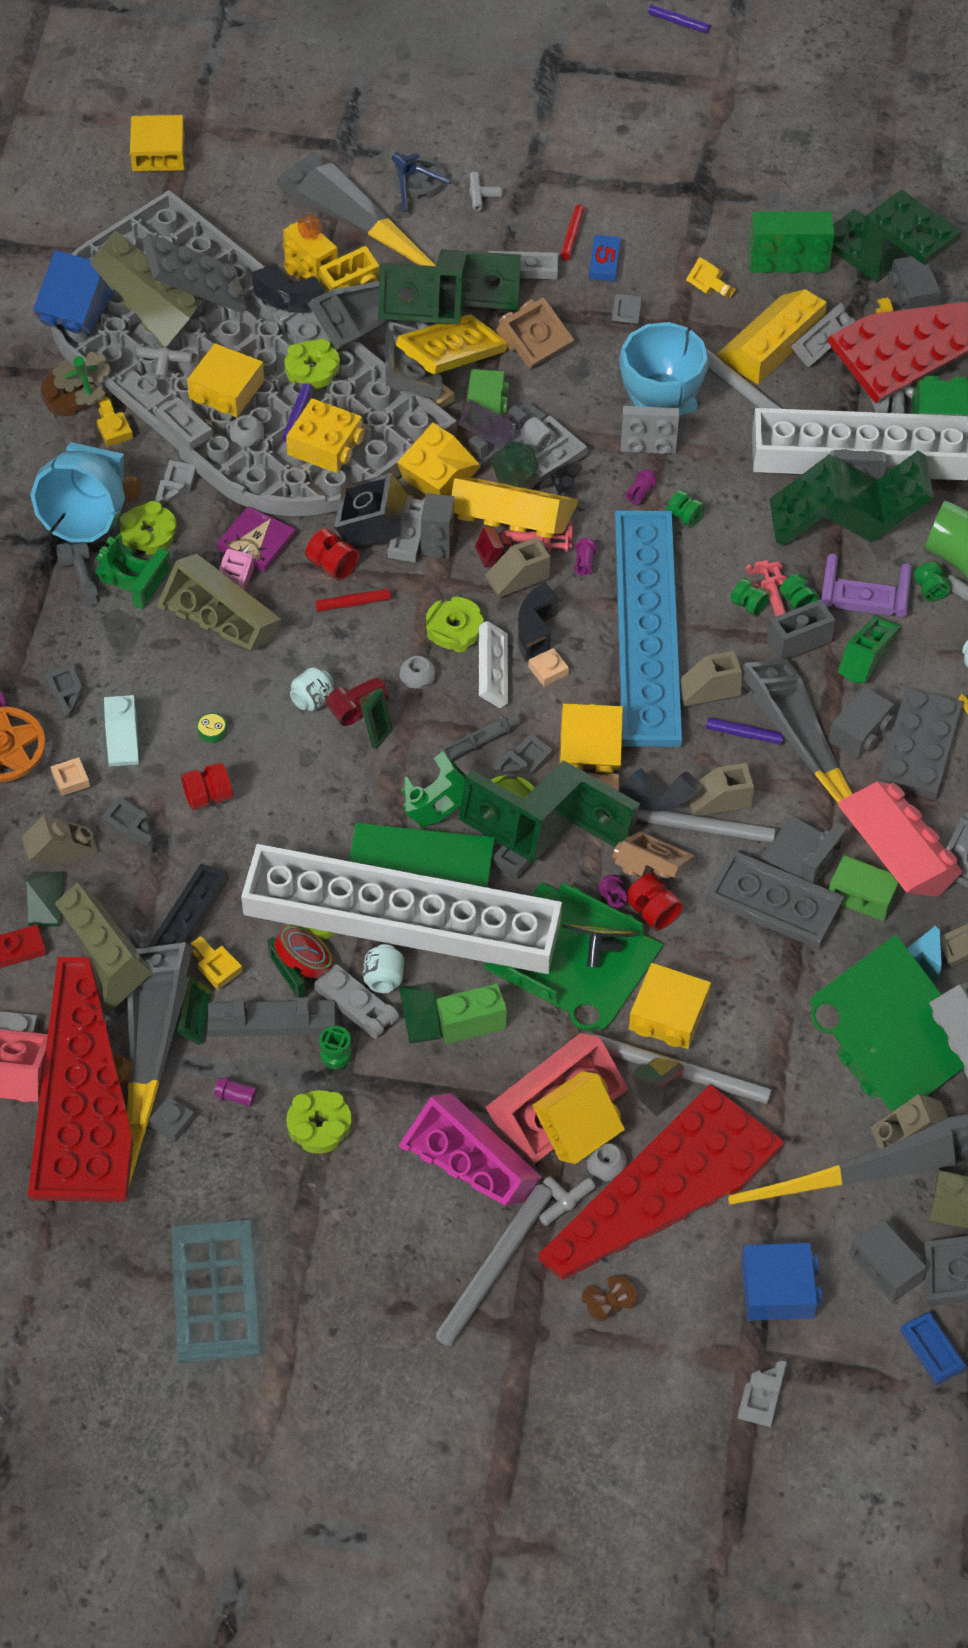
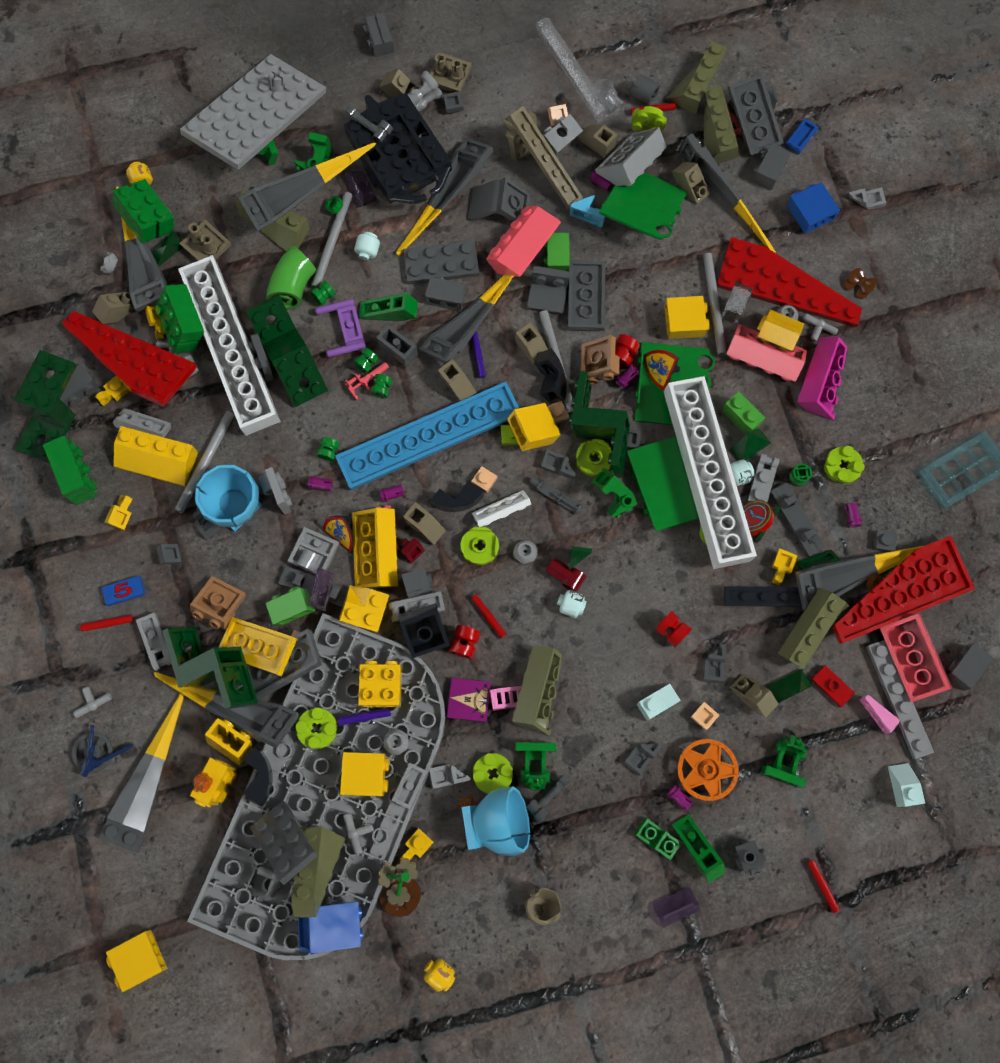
camera: 115 degrees left, 20 degrees up
tile [197,713,227,743] -> none
light grey axle [436,1184,552,1346] -> none
clear green brick [490,441,540,487] -> none

